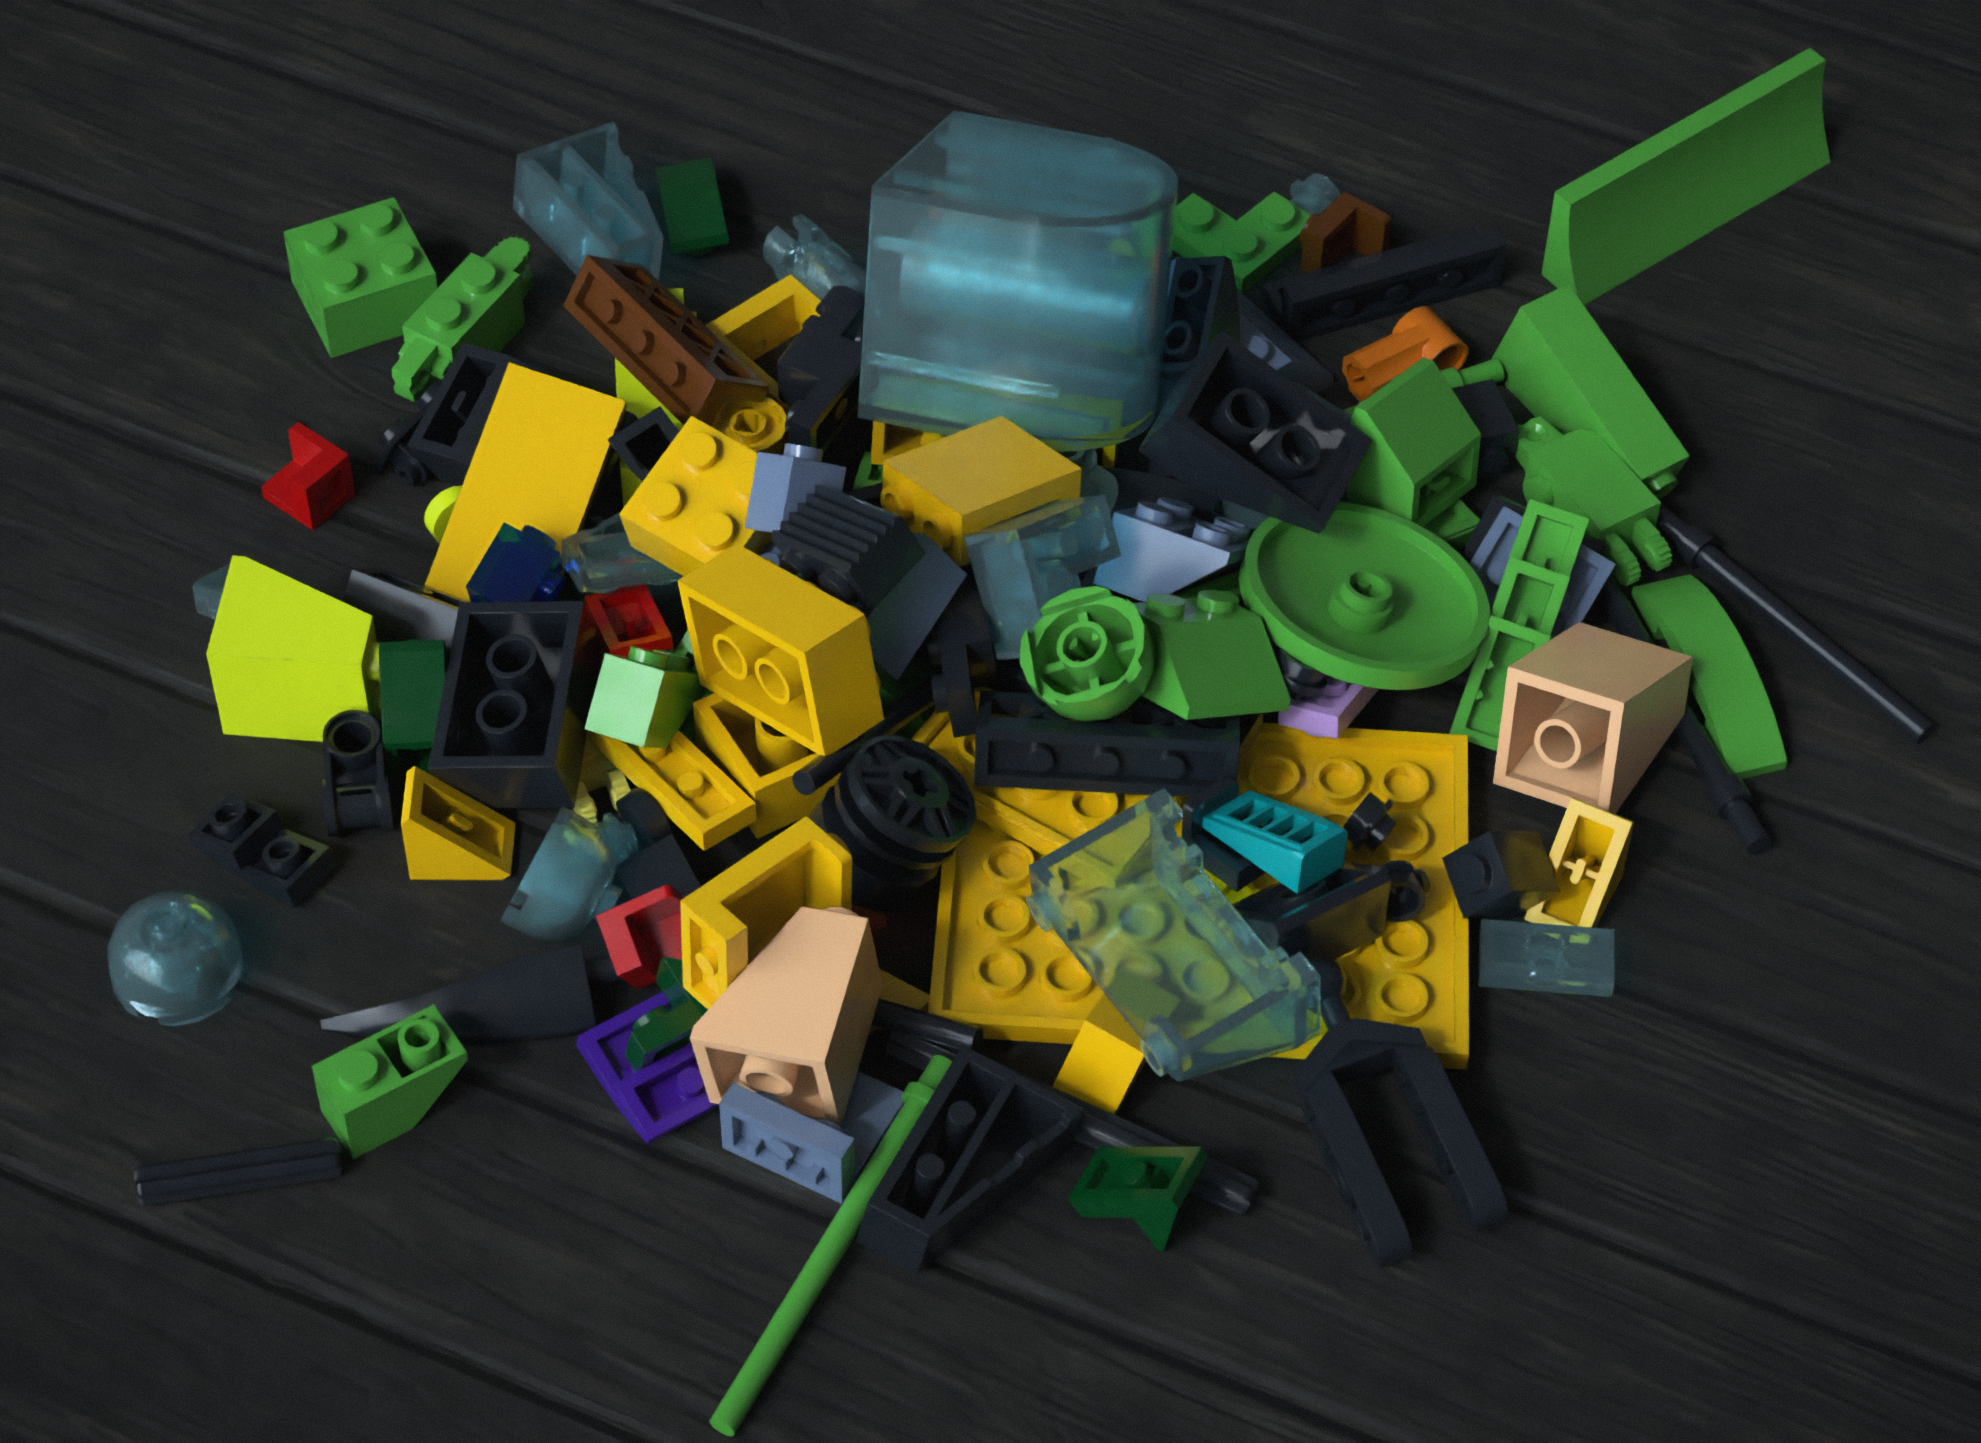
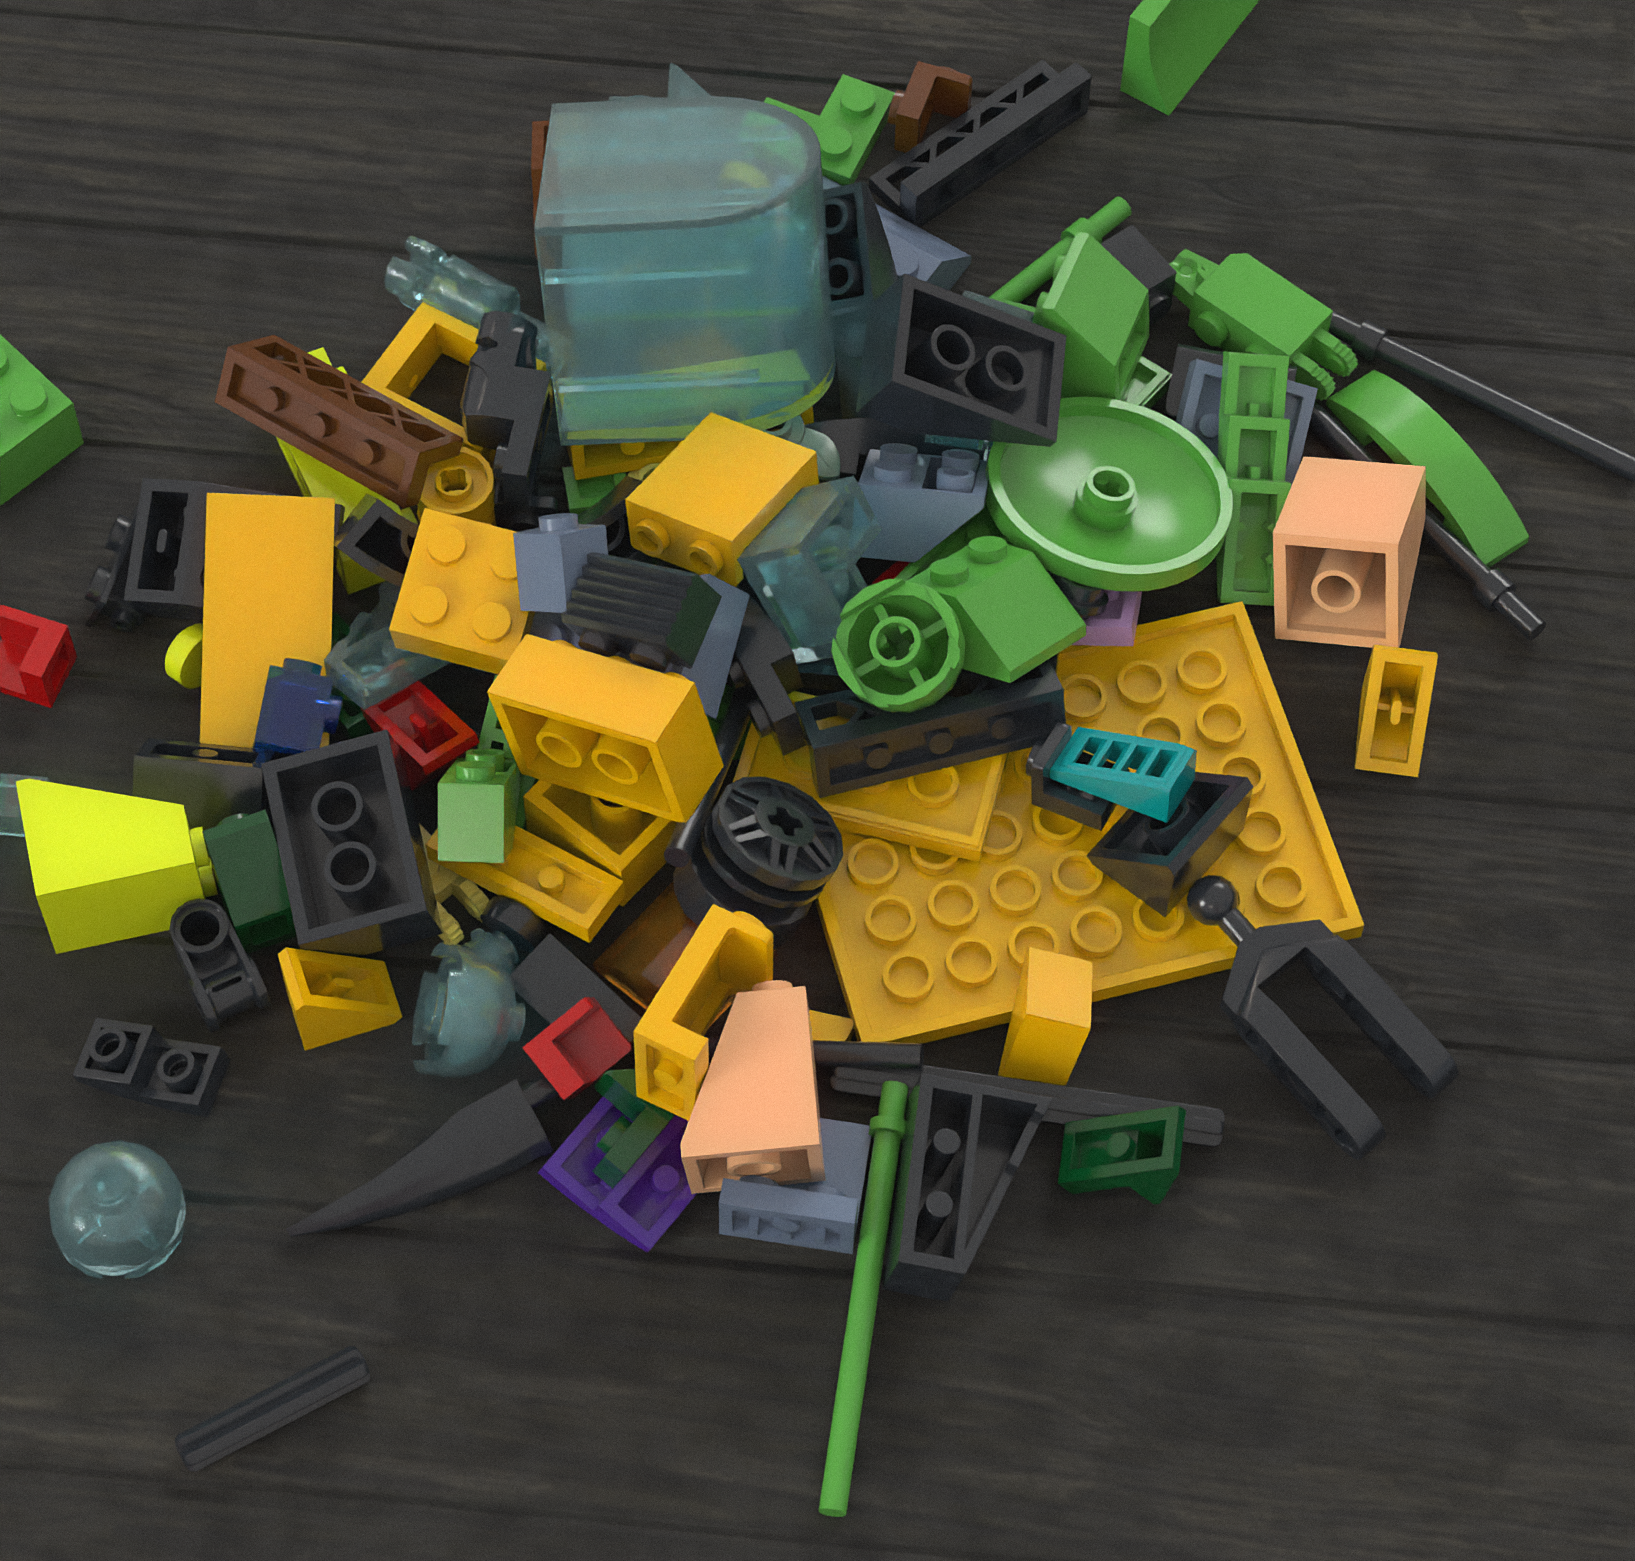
camera: 20 degrees left, 10 degrees up
bright green slope [312,1004,468,1159] -> none
bright green hinge [392,236,534,402] -> none
clear light blue wedge [513,121,664,281] -> none
dark green slope [655,157,730,255] -> none
clear light blue windscreen [1026,788,1320,1081] -> none
clear light blue plate [1290,173,1340,215] -> none
orange piece [1342,306,1469,402] -> none
black plate [1342,792,1398,852] -> none
black plate [1381,860,1430,922] -> none
black brick [1442,830,1560,919] -> none
clear light blue plate [1478,919,1615,997] -> none
bright green slope [1491,284,1690,500] -> none

